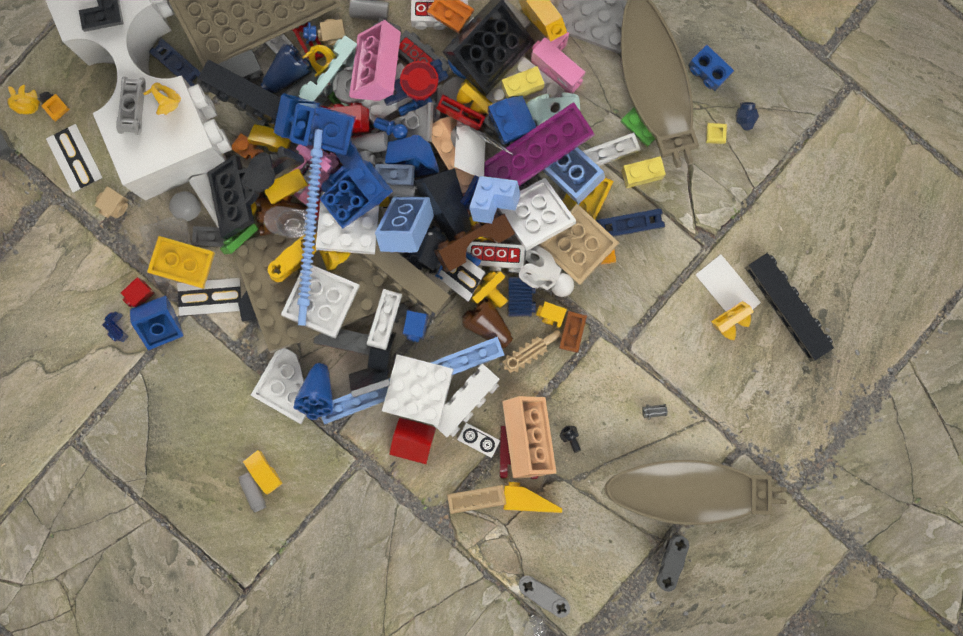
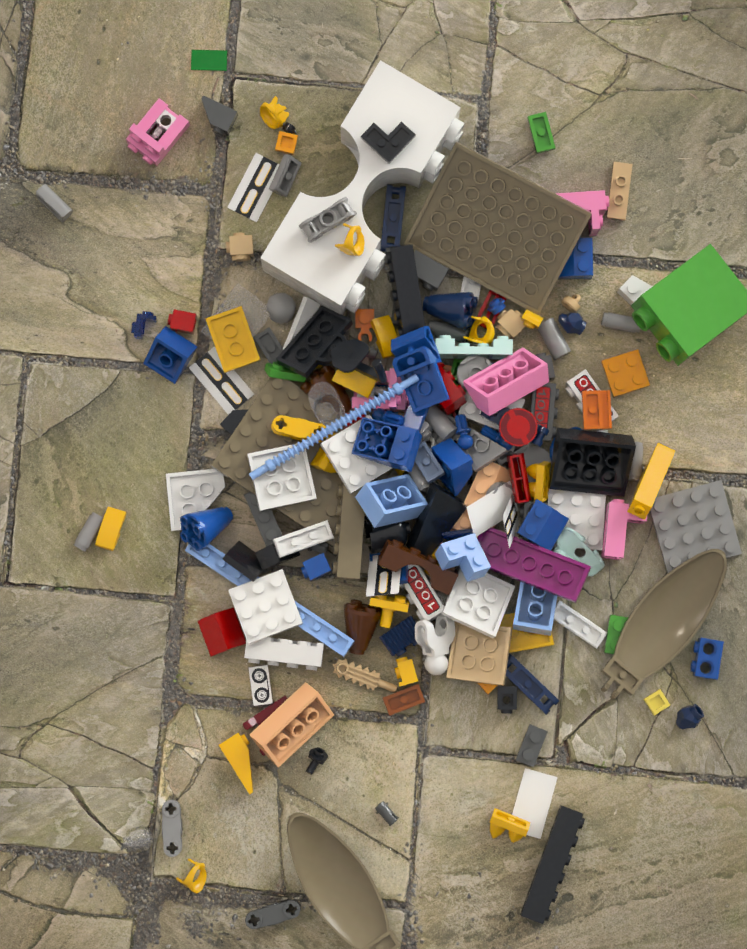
camera: 50 degrees right, 0 degrees up
tan plate [447,485,506,514] -> none
light yellow brick [501,66,544,98] -> none
light yellow brick [621,156,666,188] -> none
none -> yellow piece [176,858,207,894]
none -> light grey brick [269,154,301,197]
none -> black brick [497,686,517,714]
none -> dark grey plate [515,724,548,767]
none -> yellow slope [521,309,544,330]

